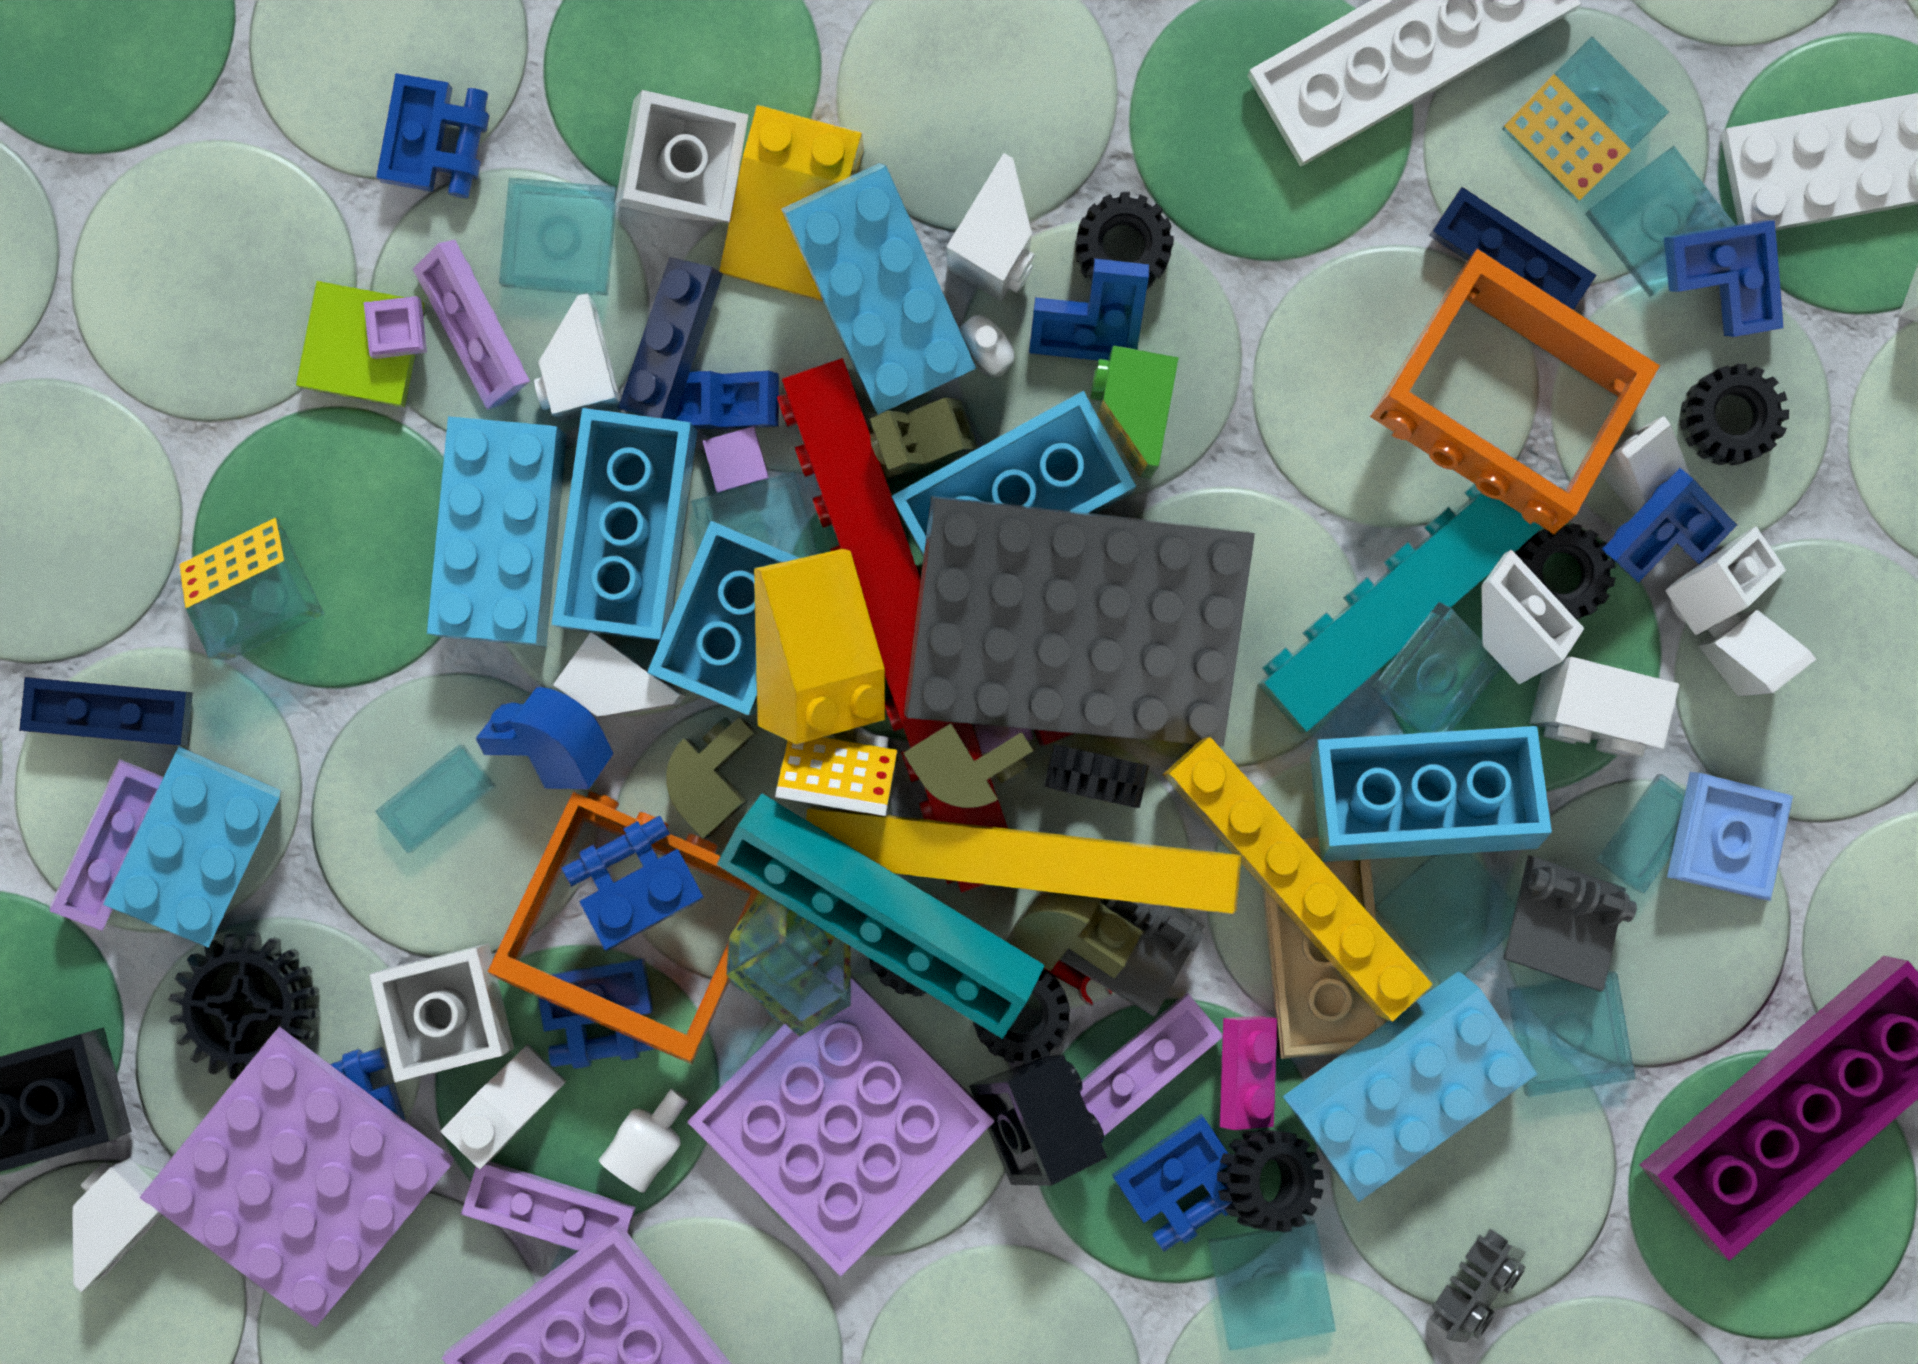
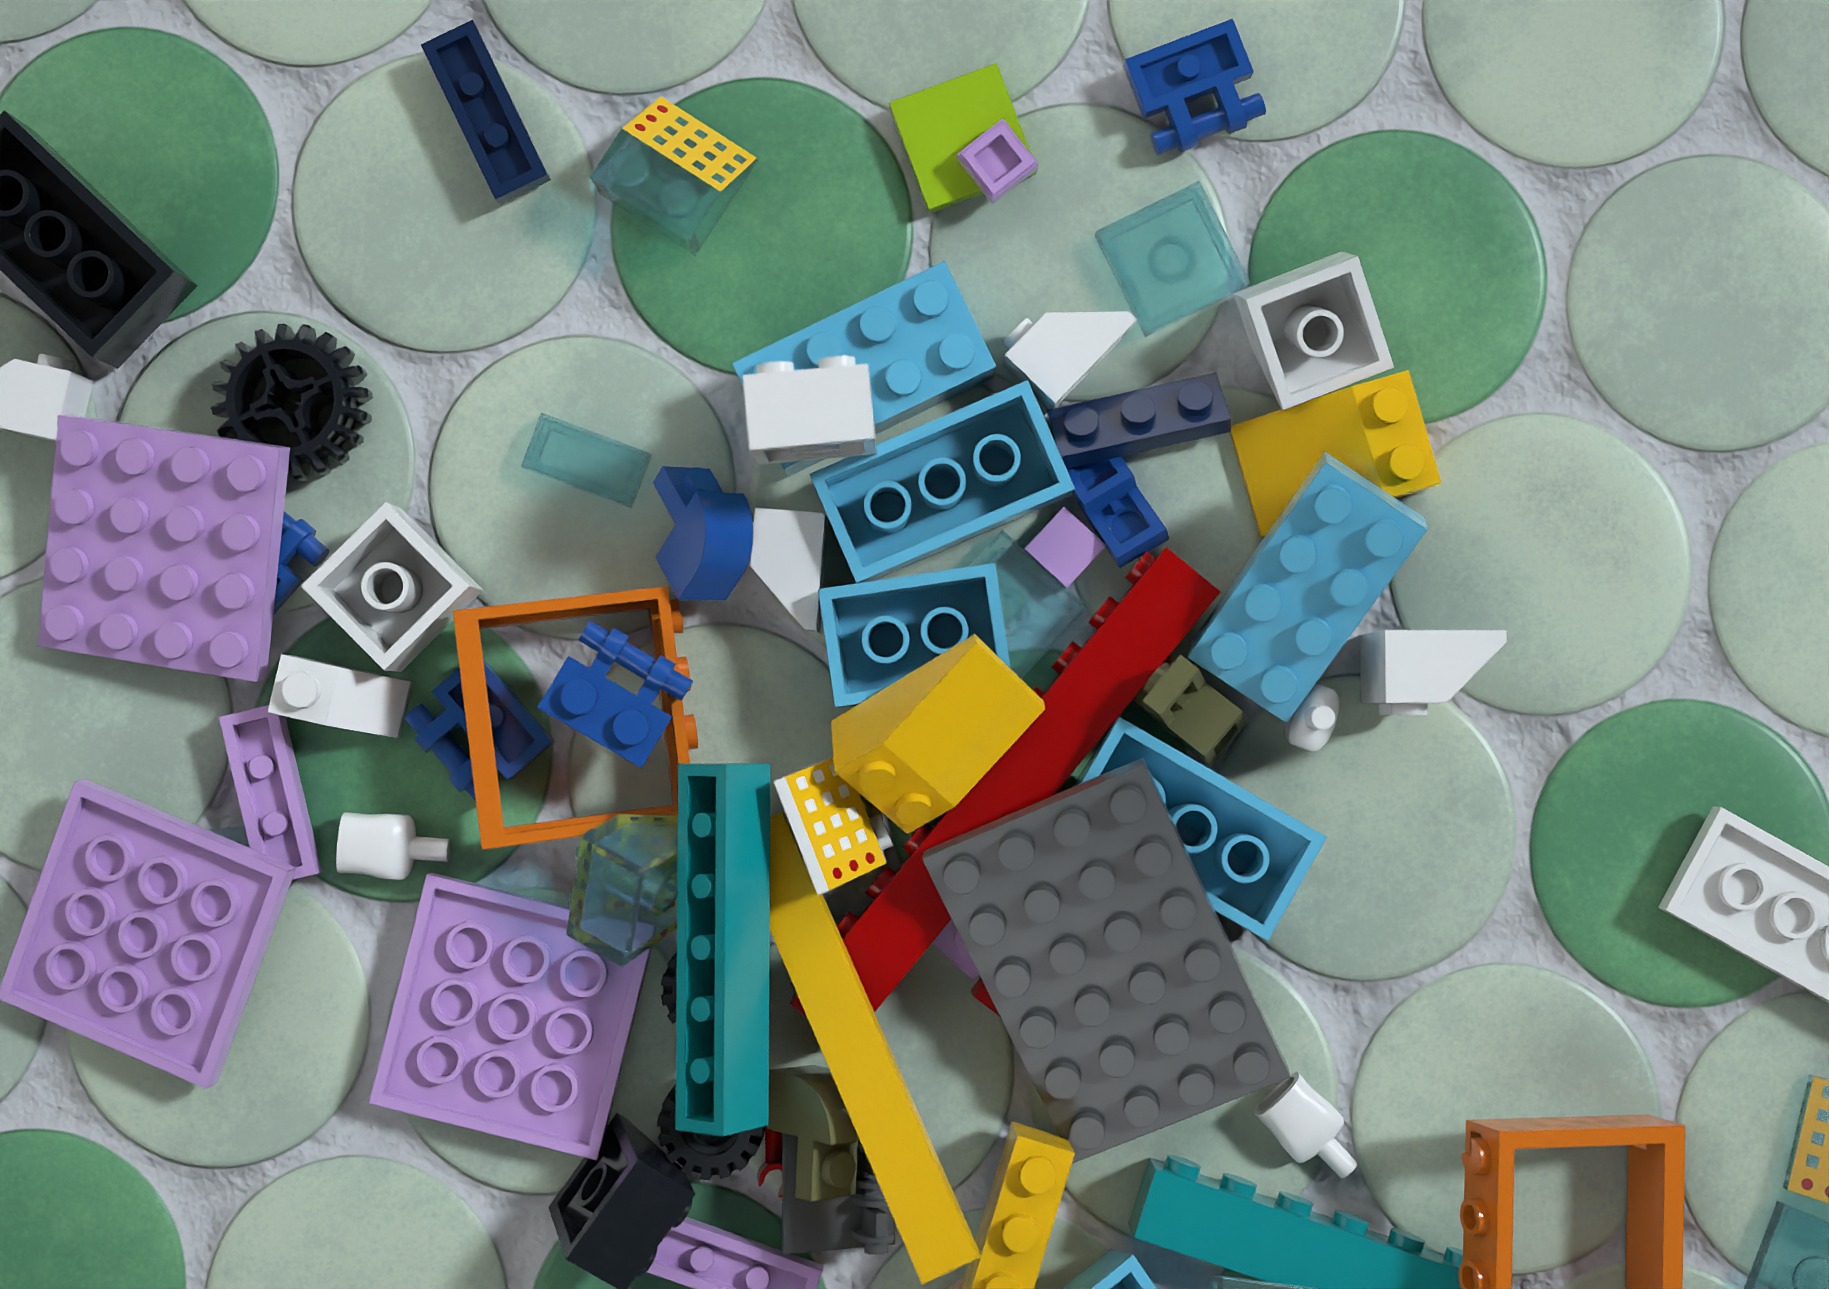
camera: 60 degrees right, 0 degrees up
lavender plate [49,759,163,931] -> none
medium azure brick [103,747,281,948] -> none
lavender plate [413,239,530,410] -> none
olive brick [666,717,758,839] -> none
olive brick [904,724,1033,808] -> none
blue plate [1029,259,1149,361] -> none
black tyre [1044,744,1149,808] -> none
black tyre [1075,192,1174,289] -> none
bright green slope [1090,345,1179,479] -> none
dark blue plate [1428,187,1597,310] -> none
none -> white brick [743,356,877,465]
none -> white piece [1254,1072,1357,1178]

